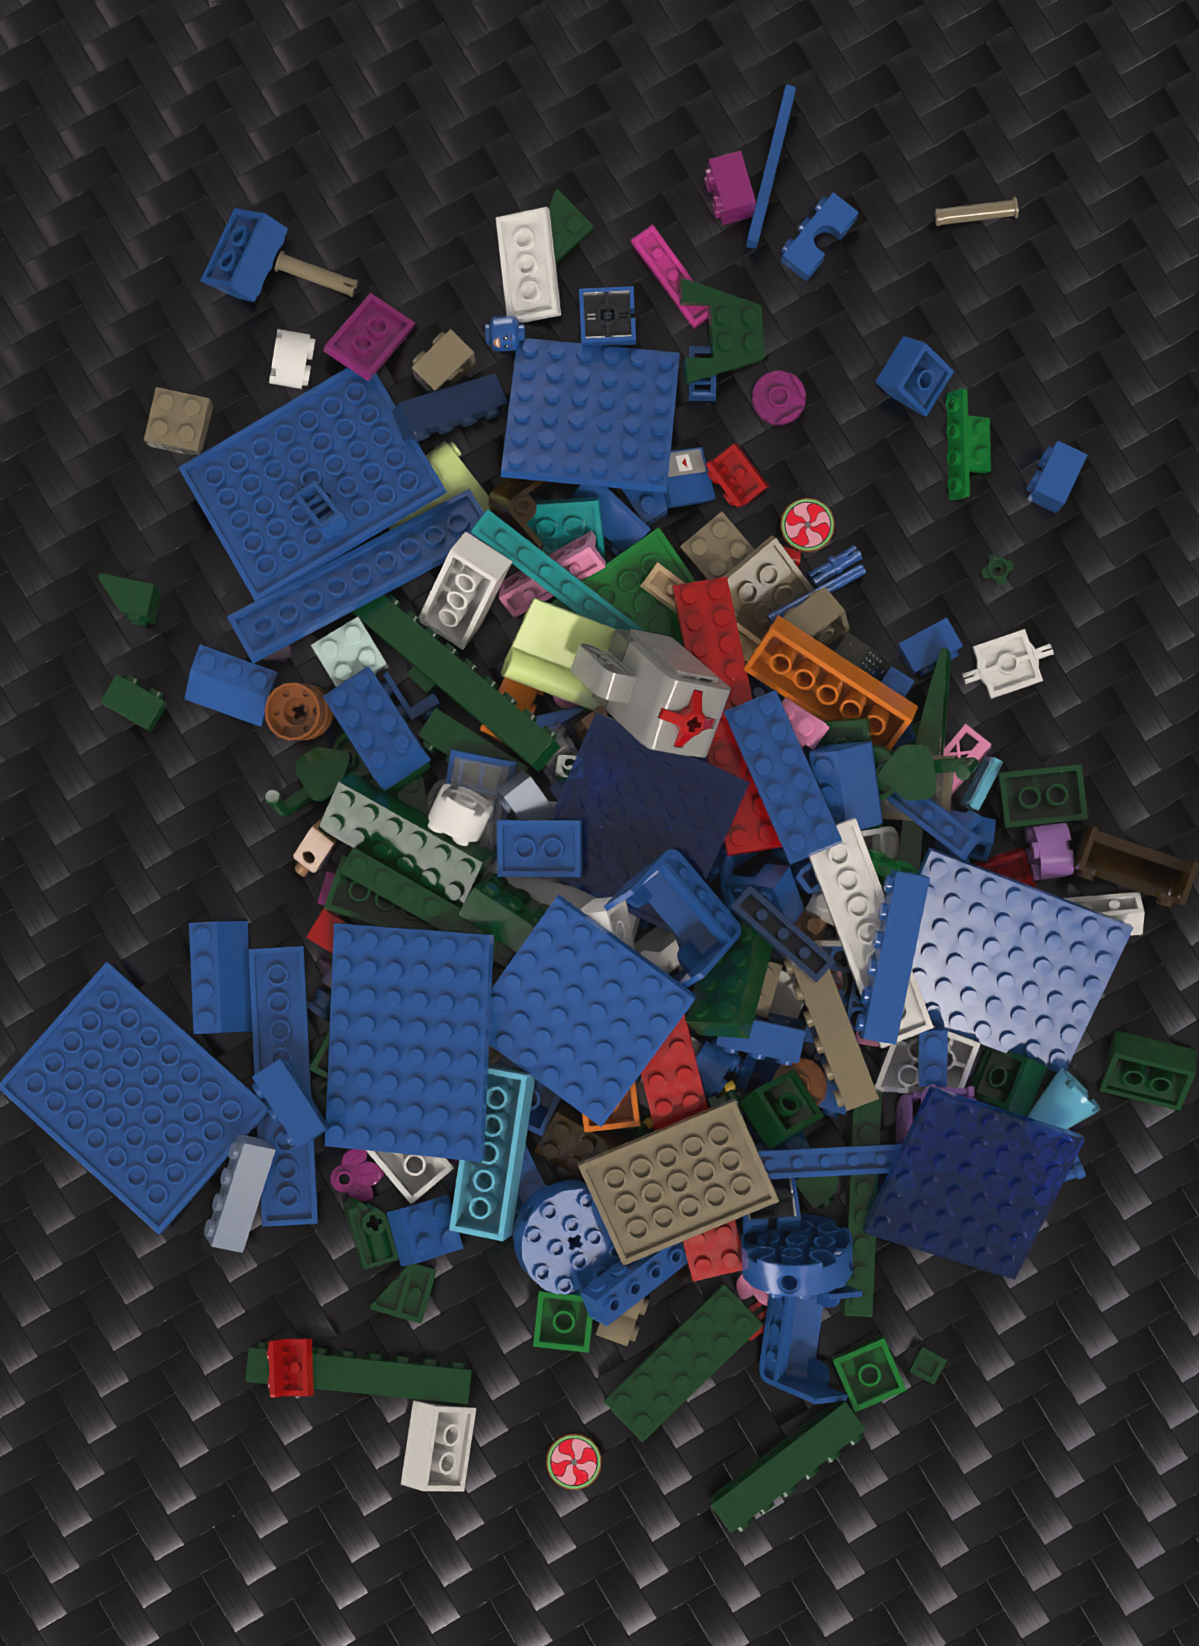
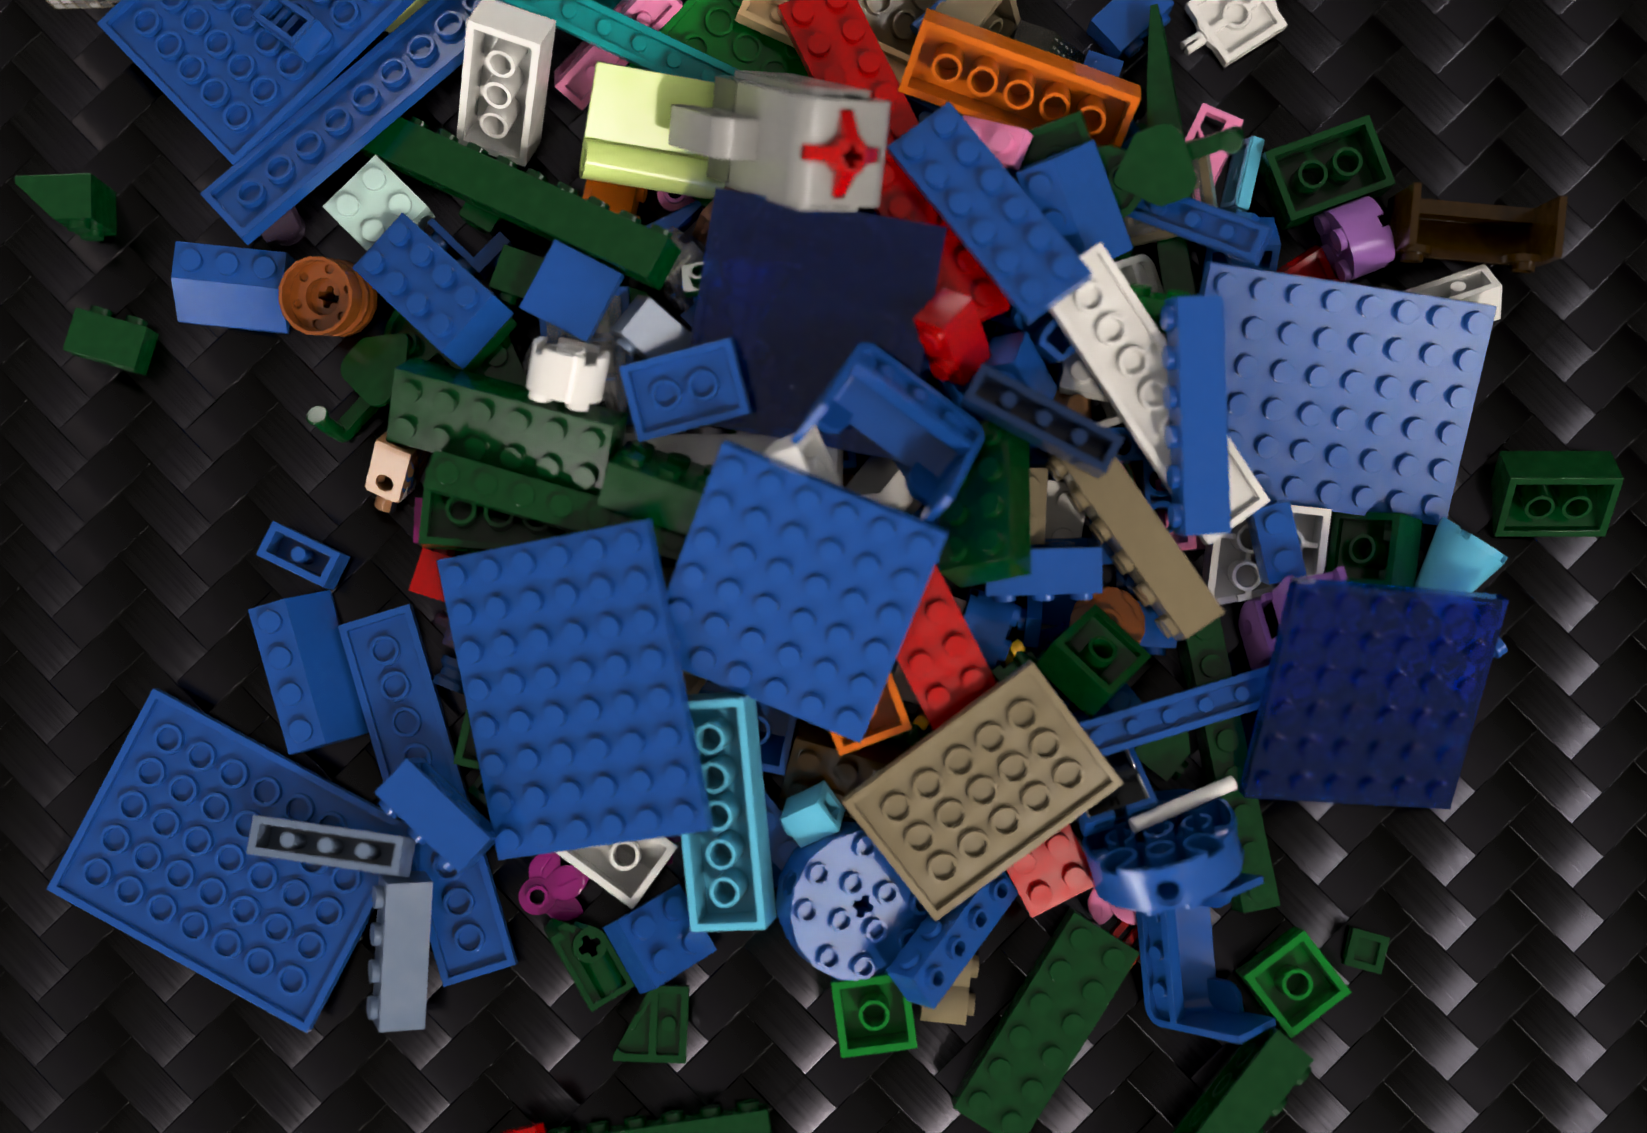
camera: 15 degrees left, 0 degrees up
none -> sand blue brick [246,815,416,877]
none -> blue brick [256,521,350,590]
none -> blue tile [519,240,624,344]
none -> medium azure brick [780,781,845,848]
none -> red brick [913,288,992,386]
none -> white bar [1128,775,1237,833]

